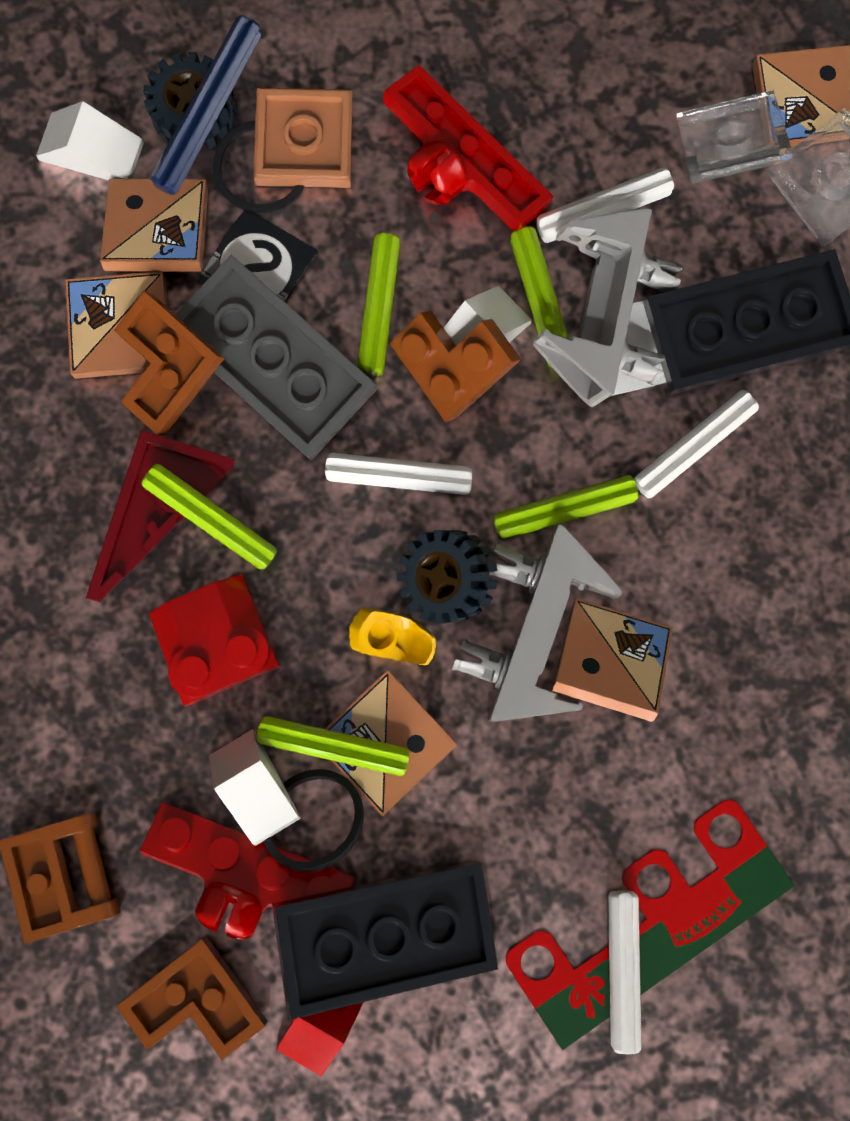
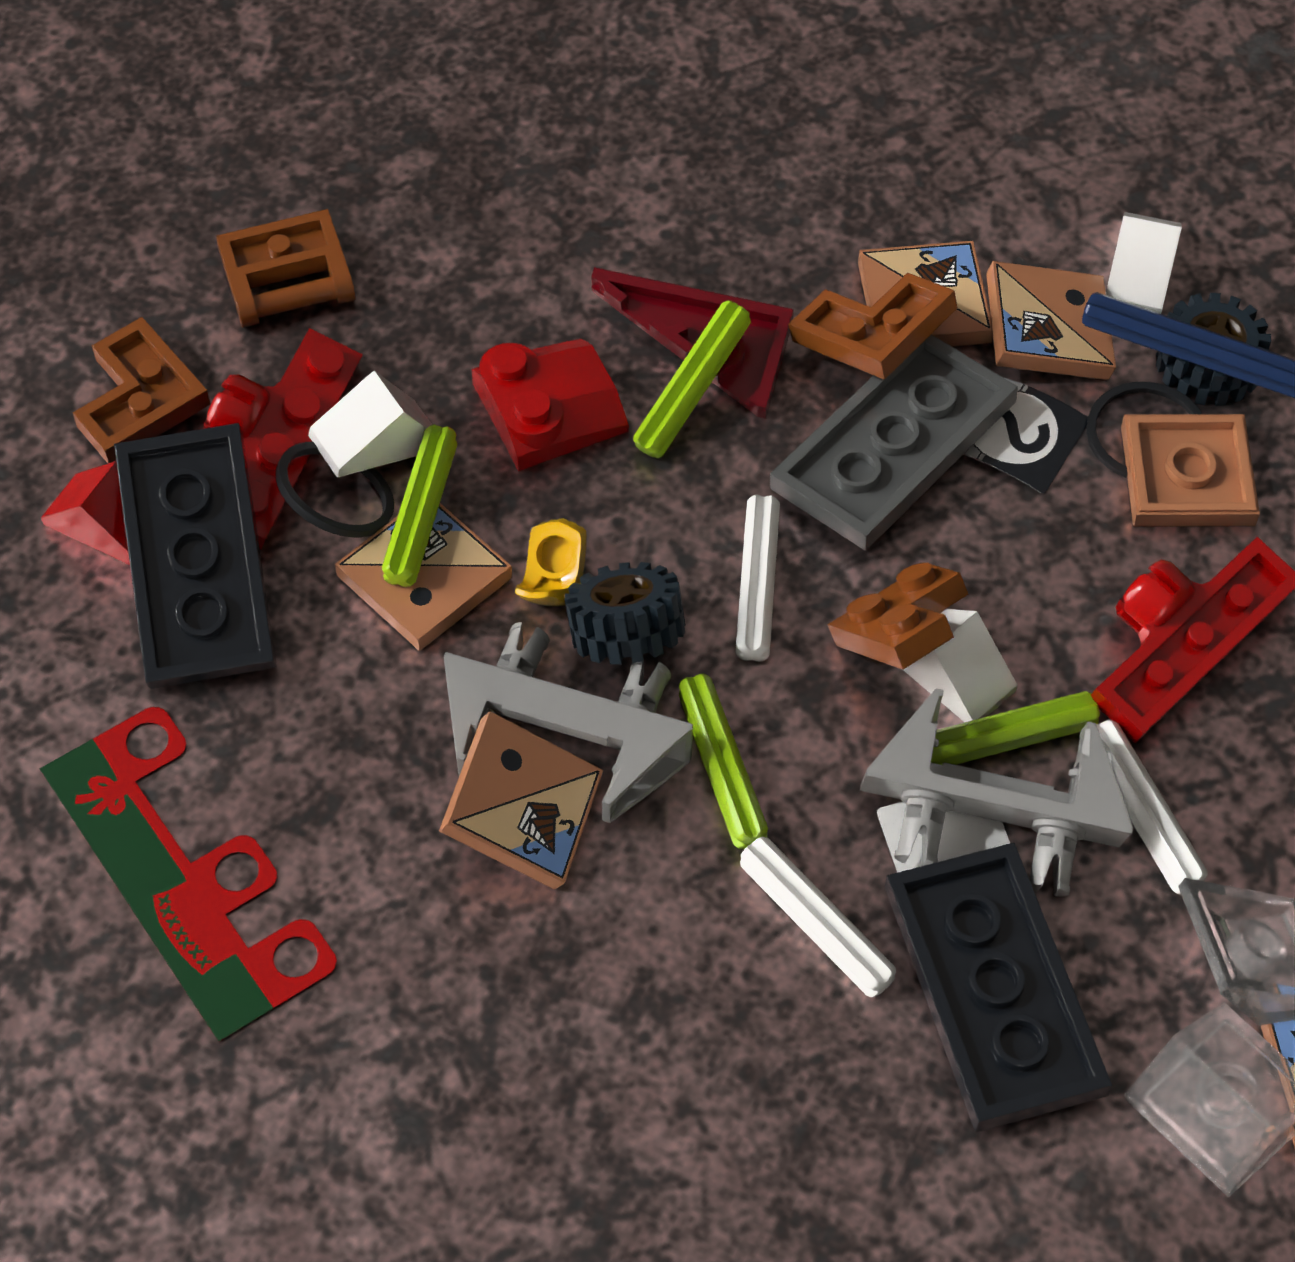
camera: 90 degrees right, 25 degrees down
lime axle [357,232,400,376] -> none
white axle [608,890,641,1054] -> none

